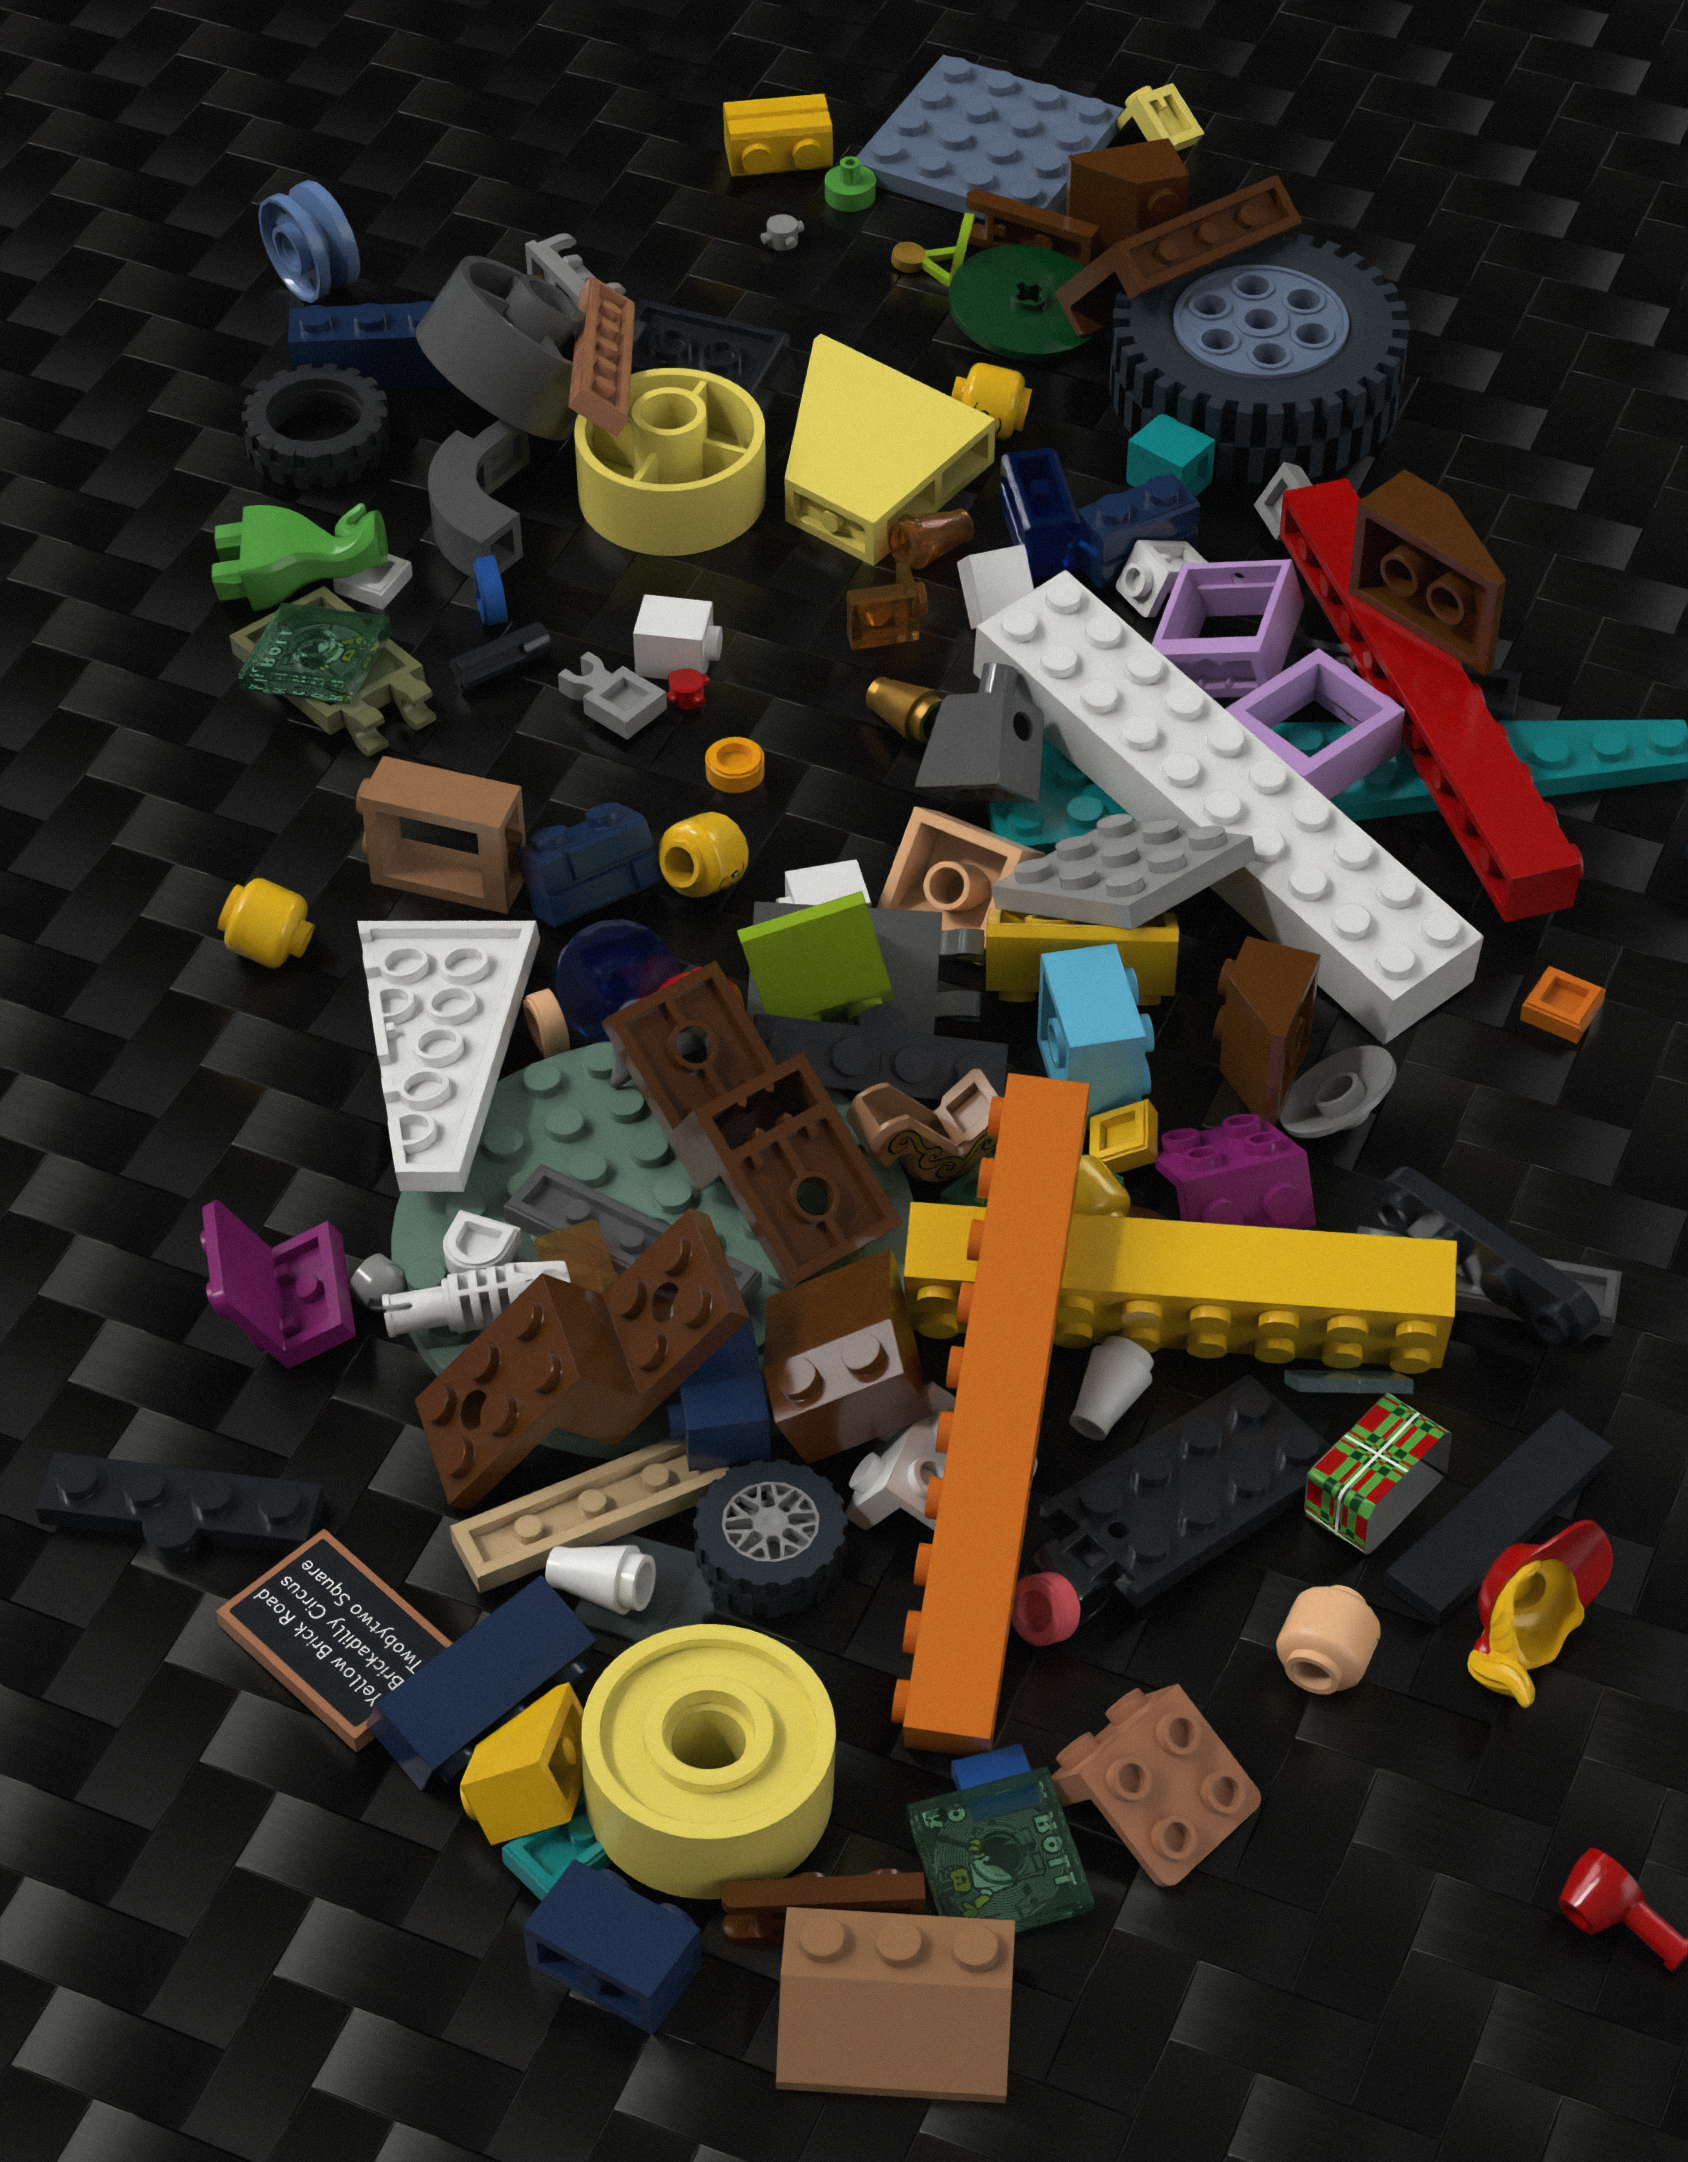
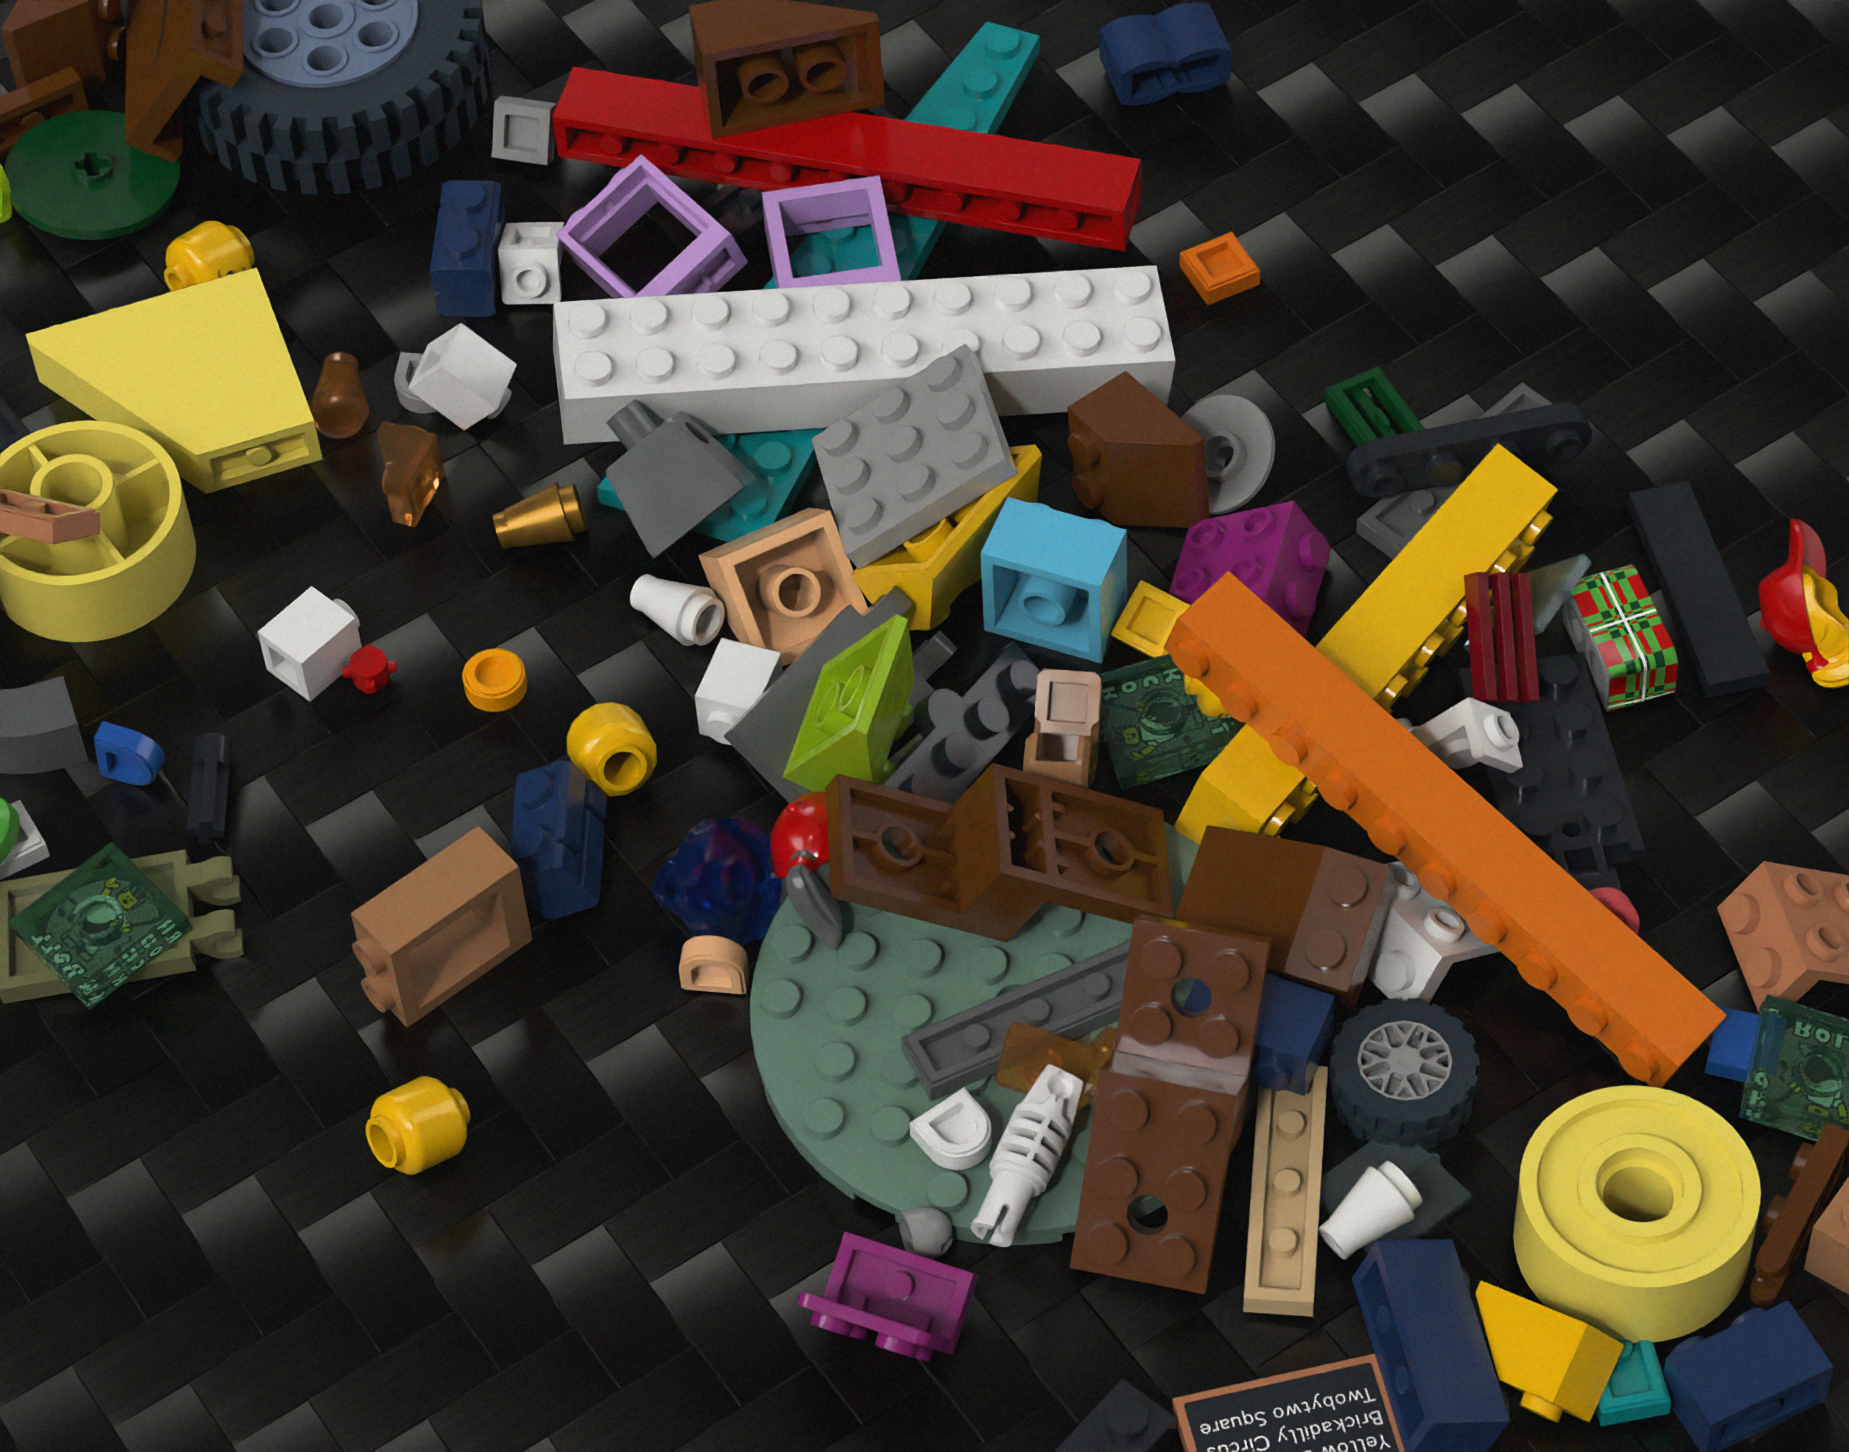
camera: 55 degrees left, 5 degrees up
white wing [357,921,540,1192] -> none
light grey plate [558,652,667,740] -> none
clear blue brick [1000,447,1081,578] -> none
teal panel [1126,414,1215,497] -> none
light nougat head [1276,1585,1381,1694] -> none
none -> white cone [630,574,725,646]
none -> dark green tile [1325,366,1425,446]
none -> white bracket [1411,697,1523,773]
none -> dark red tile [1464,572,1539,704]

